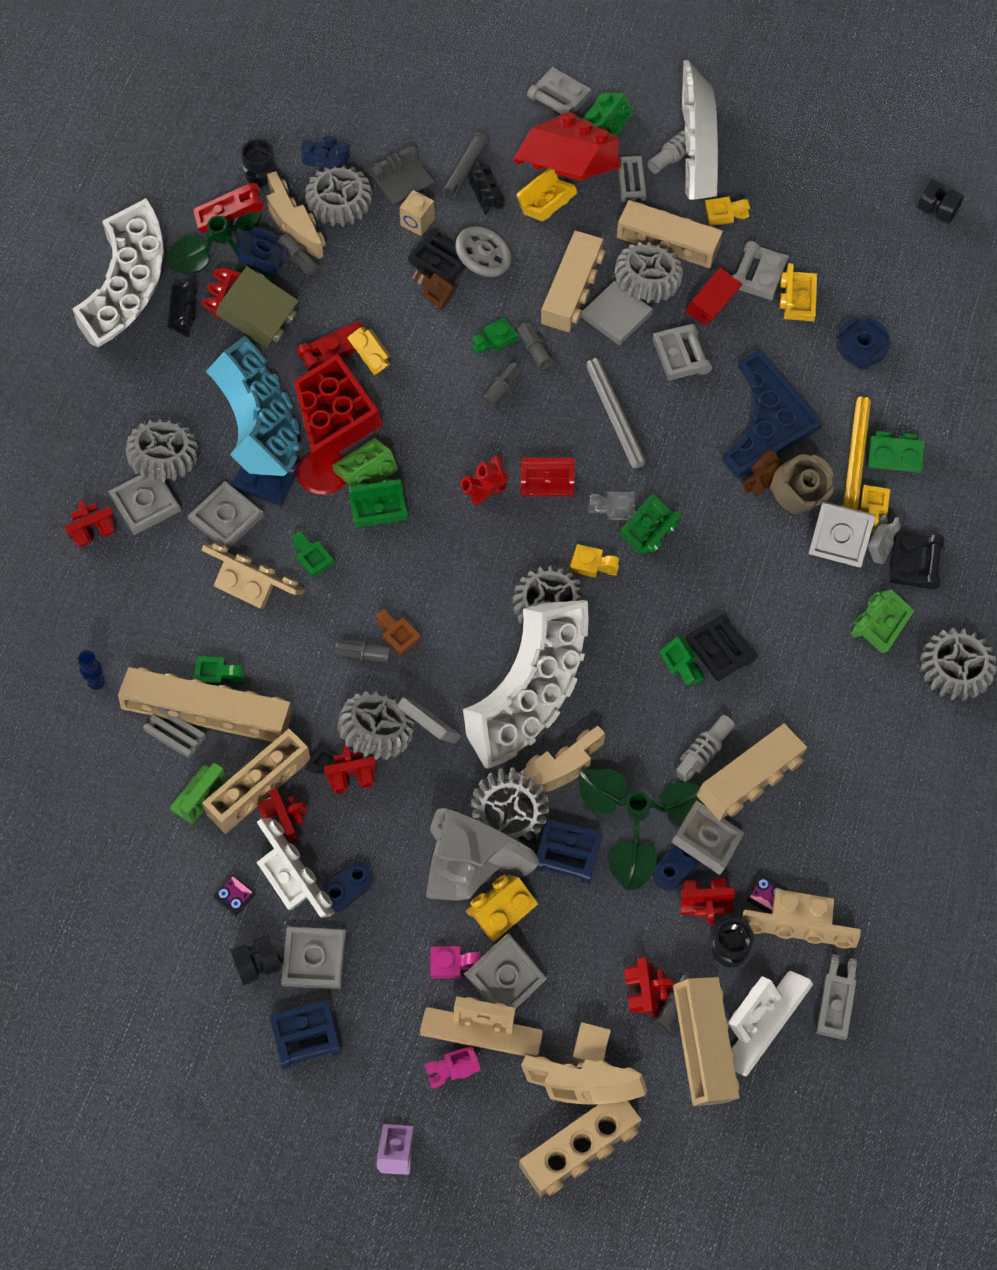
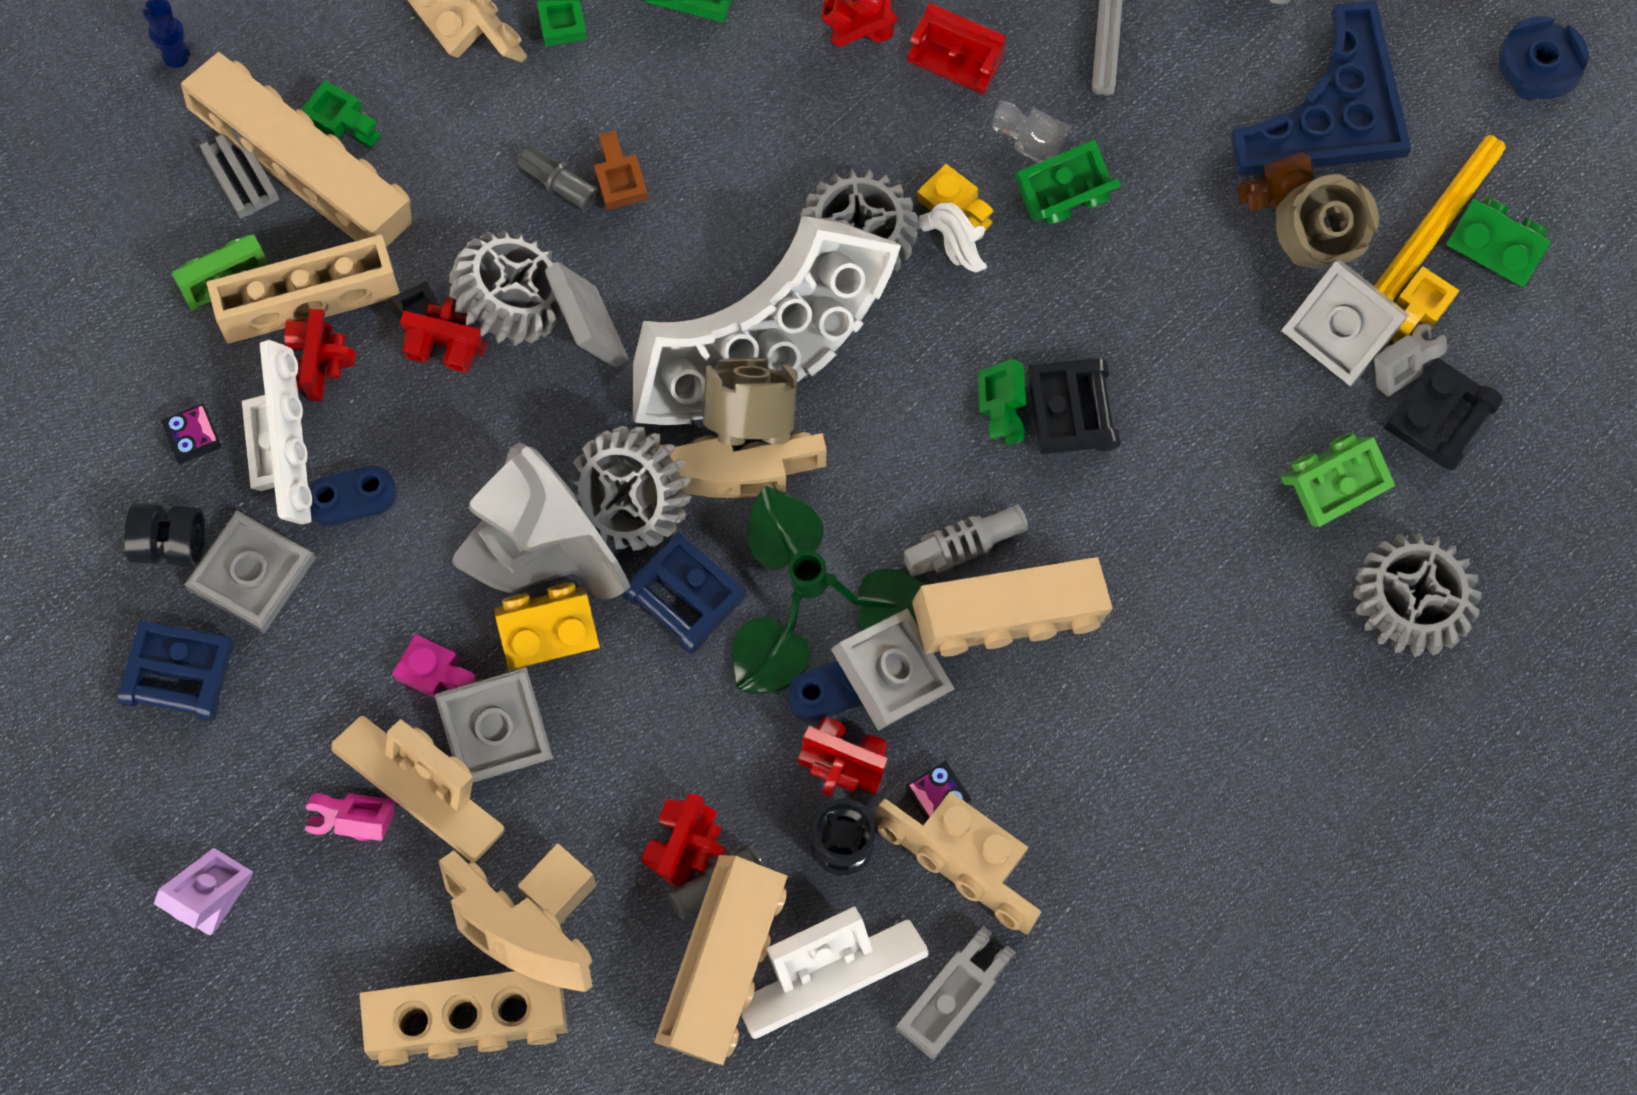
camera: 25 degrees right, 5 degrees up
none -> dark tan brick [703,357,798,445]
none -> white piece [915,202,987,272]

